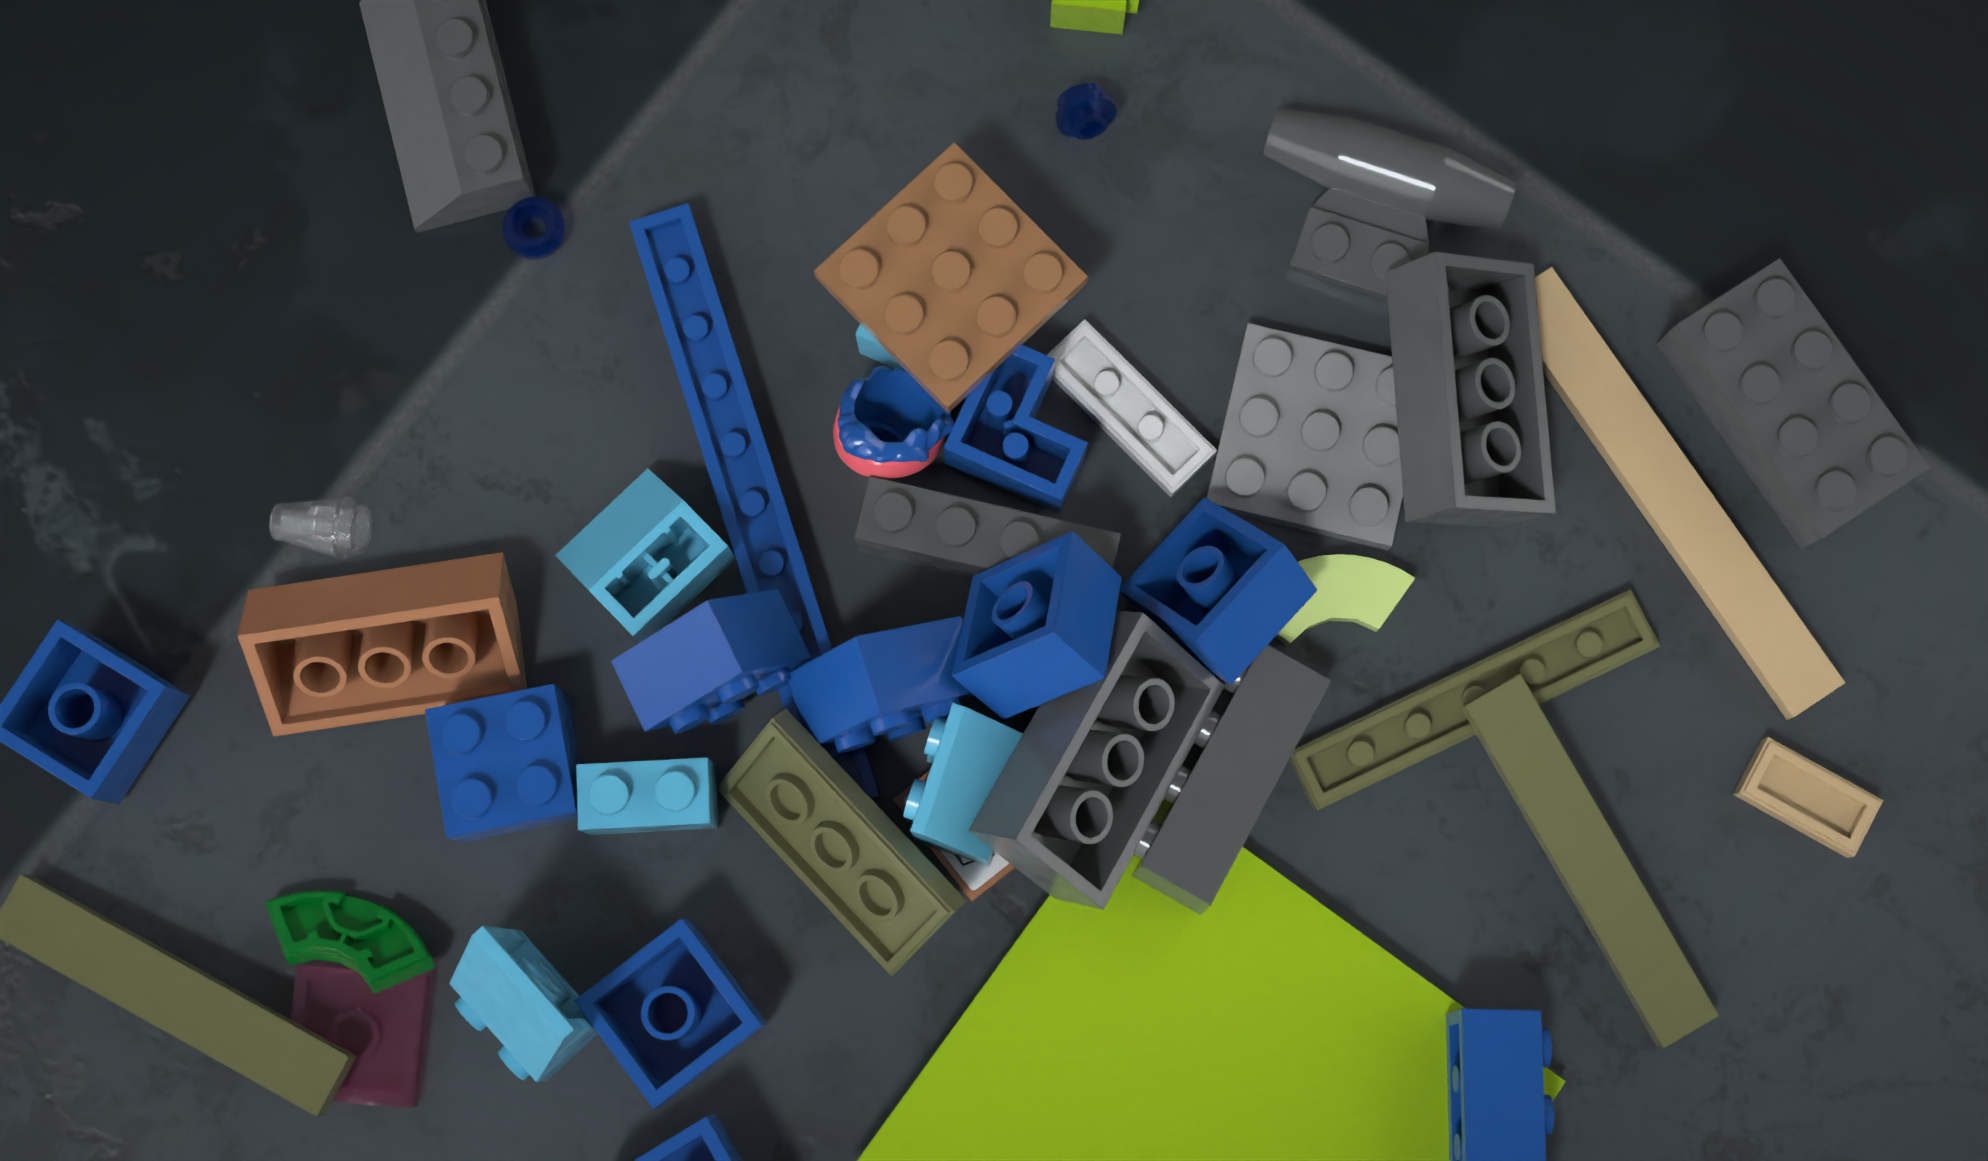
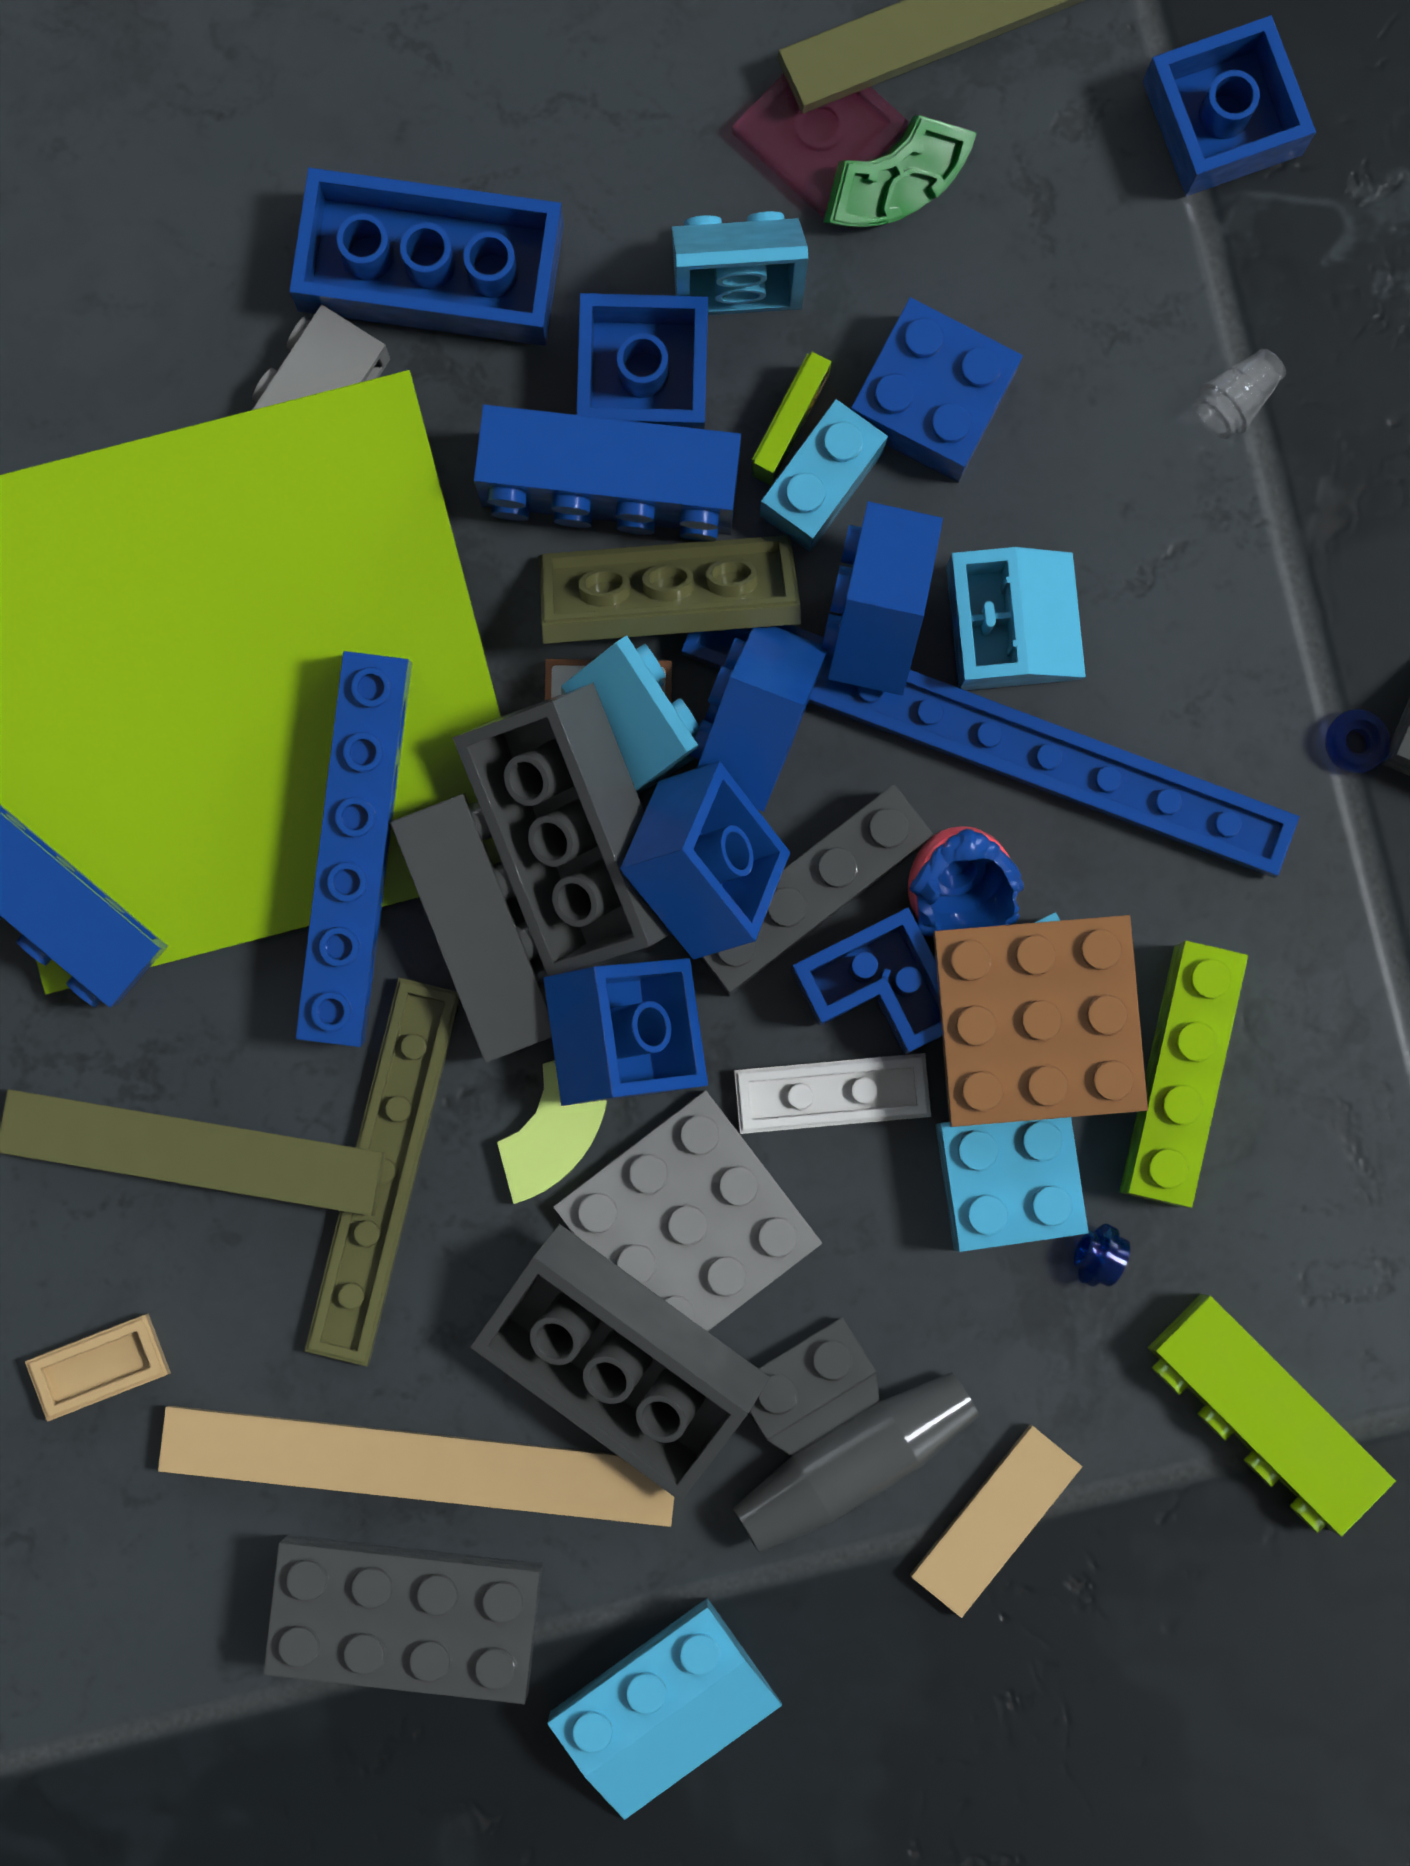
camera: 125 degrees right, 5 degrees up
nougat slope [237,552,527,737] -> none
none -> blue brick [296,651,412,1047]
none -> blue brick [474,404,741,542]
none -> medium azure slope [547,1598,782,1820]
none -> lime tile [751,352,832,486]
none -> tan tile [910,1424,1083,1618]
none -> medium azure brick [935,1117,1089,1252]
none -> lime brick [1119,940,1248,1208]

